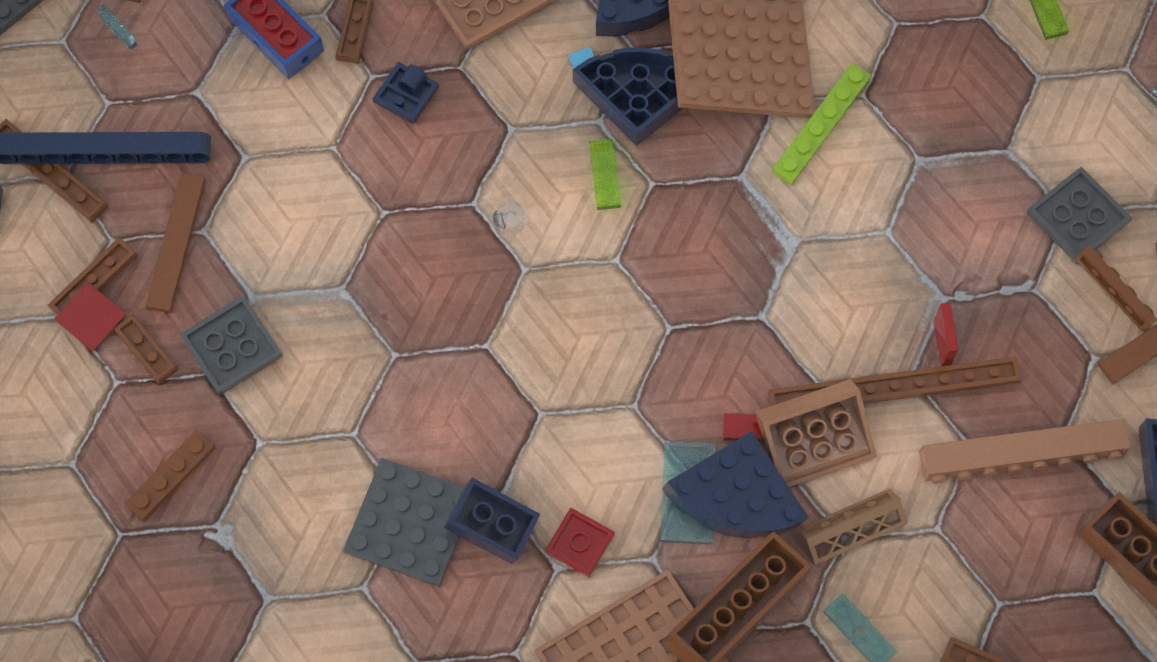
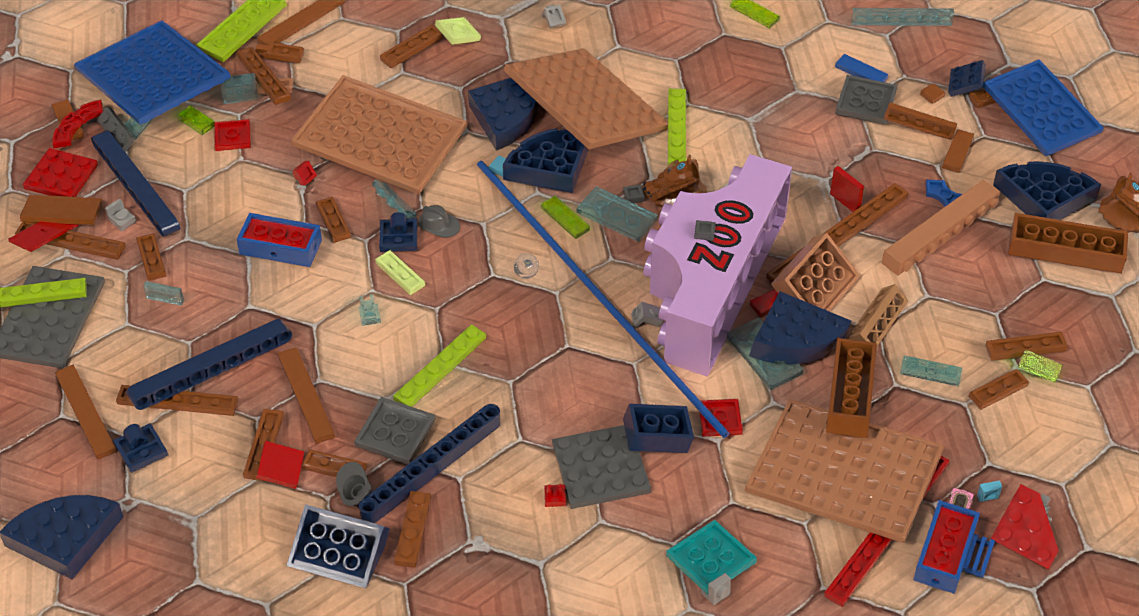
camera: 35 degrees left, 20 degrees down
none -> dark blue slope [286,504,390,588]
none -> dark grey piece [336,462,373,506]
none -> clear light blue plate [359,294,381,326]
none -> dark blue beam [359,404,501,523]
none -> clear light blue tile [372,179,417,219]
none -> yellowish green tile [375,250,425,295]
none -> lime plate [393,324,486,407]
none -> dark grey piece [418,205,460,238]
none -> blue piece [477,161,729,438]
none -> red tile [544,484,566,507]
none -> clear light blue tile [576,186,658,242]
none -> dark grey tile [623,185,645,204]
none -> light grey bracket [631,302,663,327]
none -> dark orange piece [642,155,707,207]
none -> lavender brick [643,154,792,377]
none -> dark grey tile [694,220,716,241]
none -> blue tile [835,54,889,82]
none -> blue tile [925,179,962,207]

